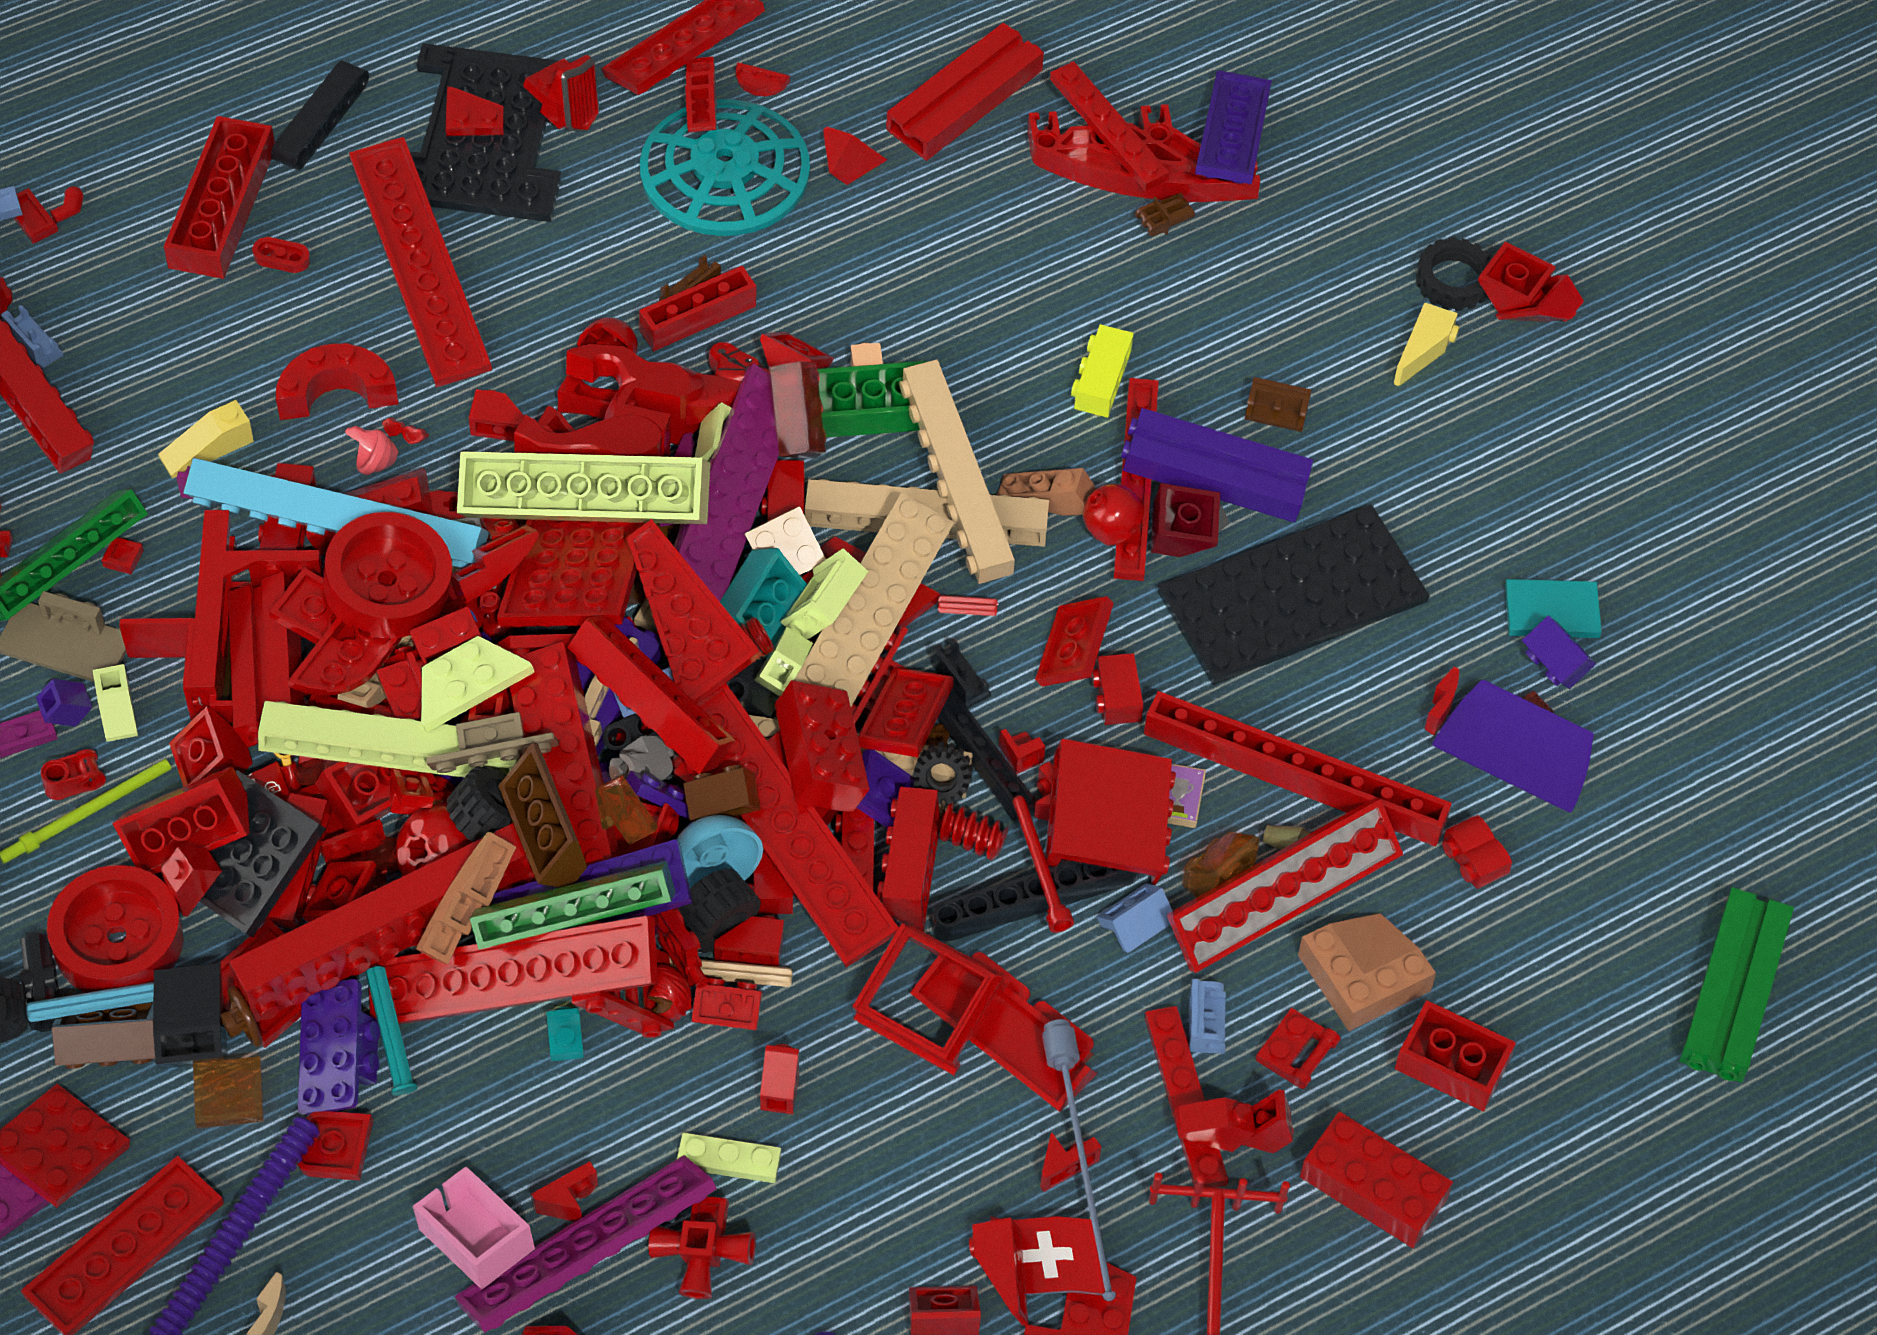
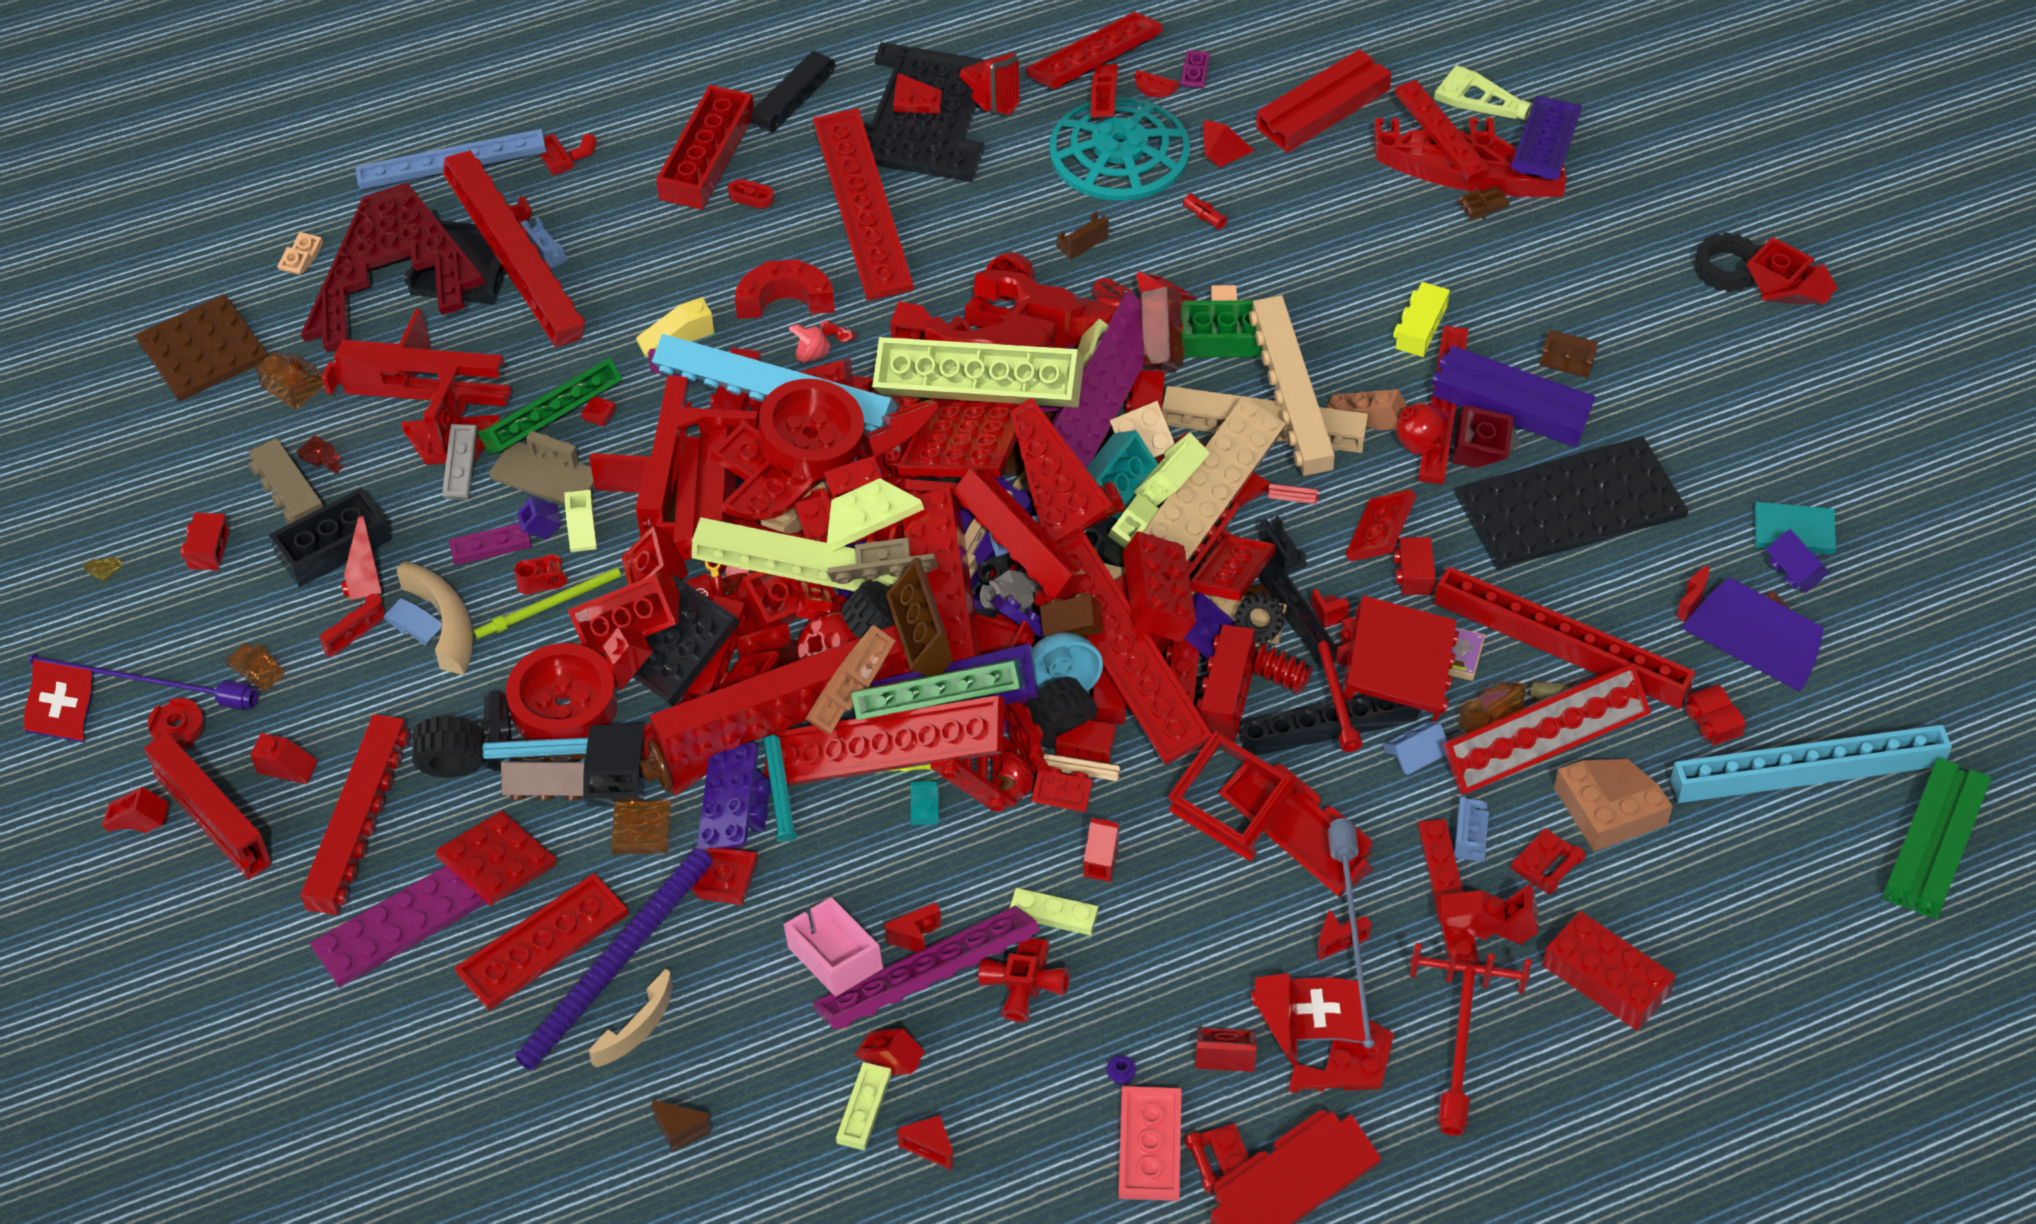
camera: 10 degrees right, 5 degrees down
clear orange slope [595,775,658,845] -> none
red brick [639,265,757,352] -> none
light yellow slope [1394,303,1460,386] -> none
red brick [1395,1000,1516,1112] -> none
none -> magenta slope [1181,50,1210,88]
none -> red pin [1183,193,1228,230]
none -> yellowish green plate [1434,65,1533,121]
none -> medium azure brick [1670,725,1952,803]

